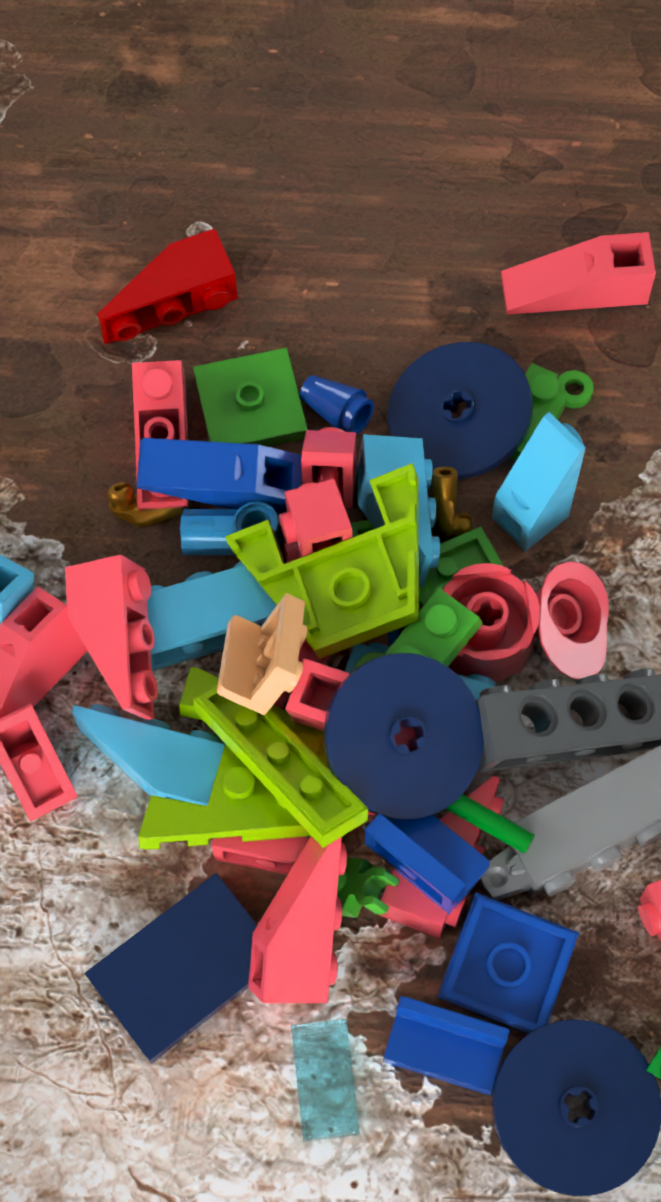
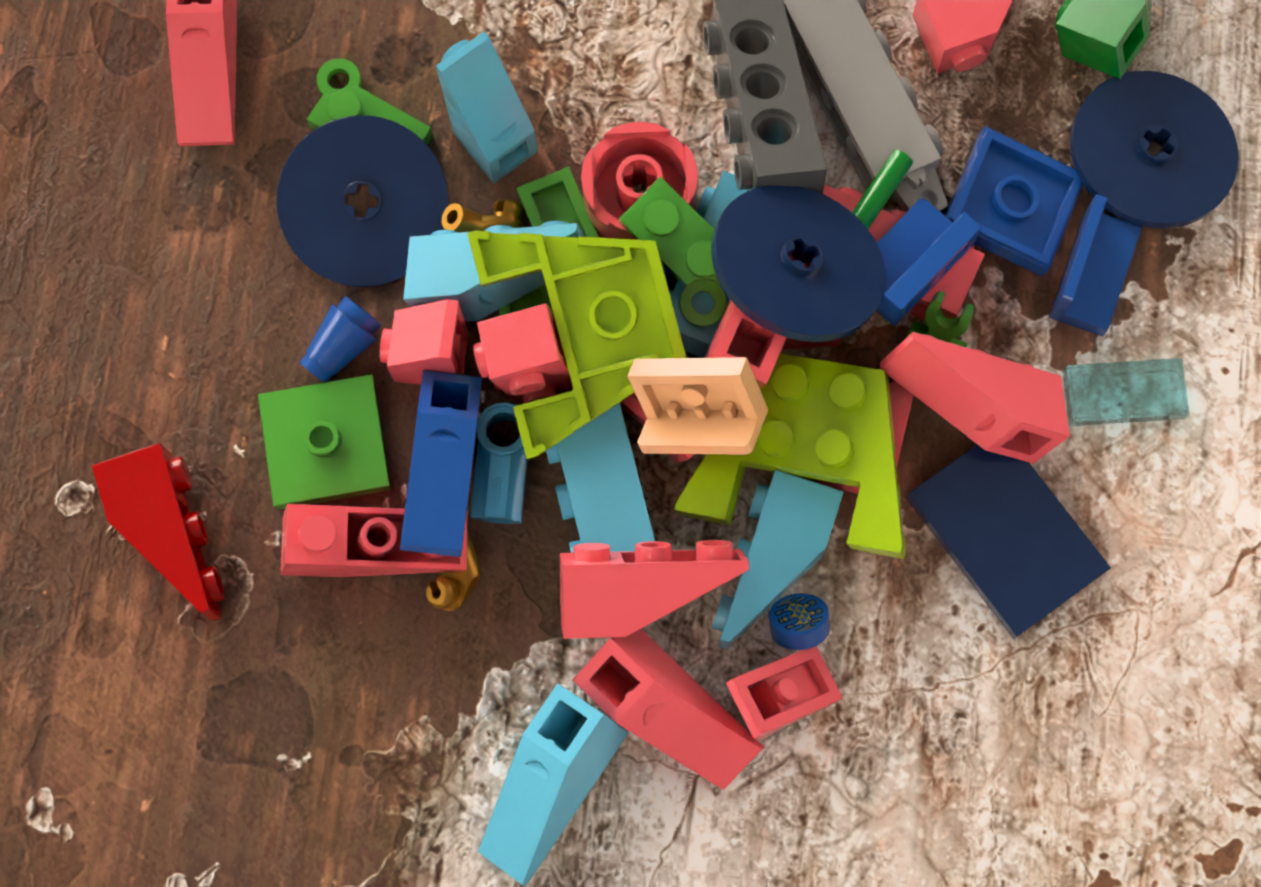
camera: 85 degrees left, 10 degrees up
lime tile [193,685,368,848] -> none
coral piece [535,561,609,680] -> none
none -> blue tile [769,593,830,650]

